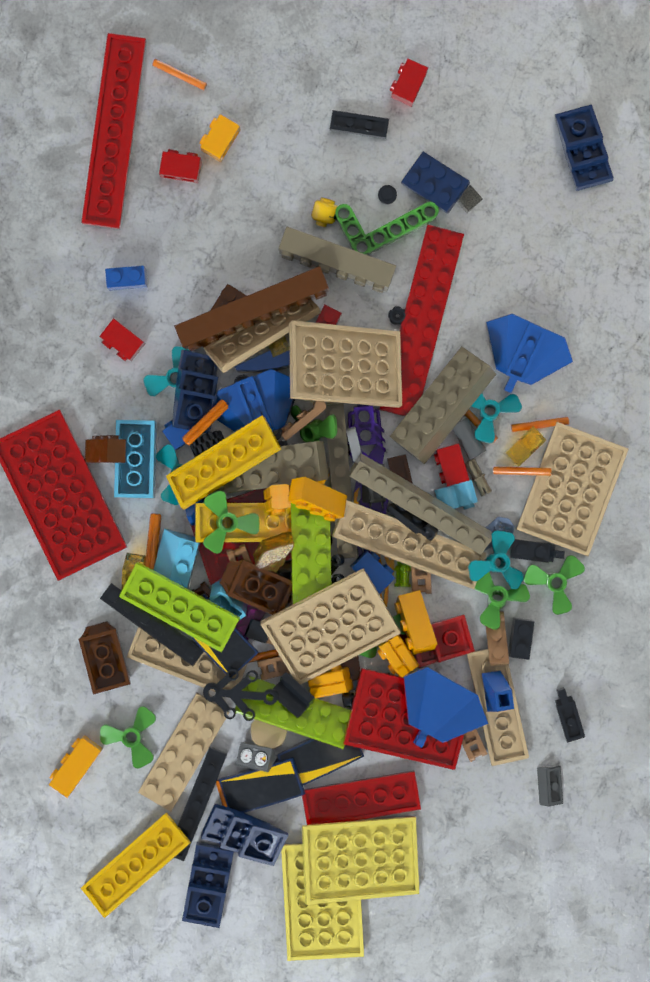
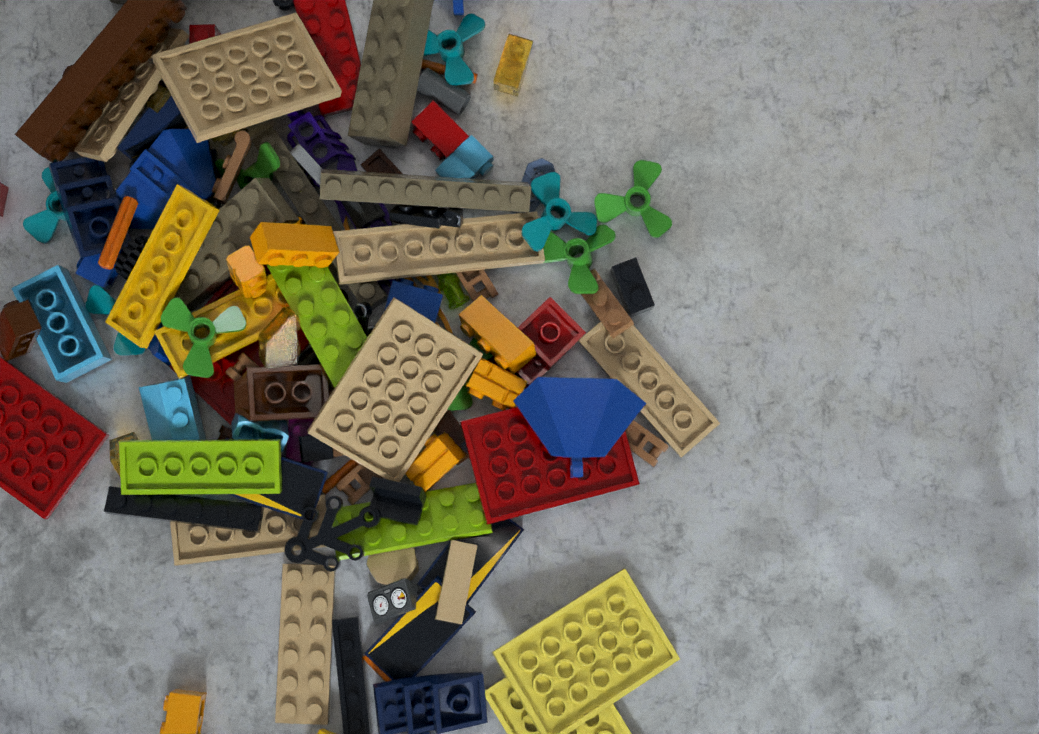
camera: 25 degrees left, 5 degrees down
reddish brown slope [79,621,131,695] -> none
bright green piece [100,706,156,769] -> none
orange axle [145,513,161,570] -> none
red plate [302,770,421,825] -> none
black plate [342,691,354,709] -> none
dark tan axle [465,458,492,497] -> none
blue slope [482,671,514,712] -> none
orange bar [493,467,552,476] -> none
black hinge [510,539,565,563] -> none
orange bar [511,417,569,432] -> none
tan plate [516,422,629,556] -> none
dark grey slope [537,765,563,807] -> none
black hinge [555,687,585,743] -> none
none -> tan tile [435,540,477,624]

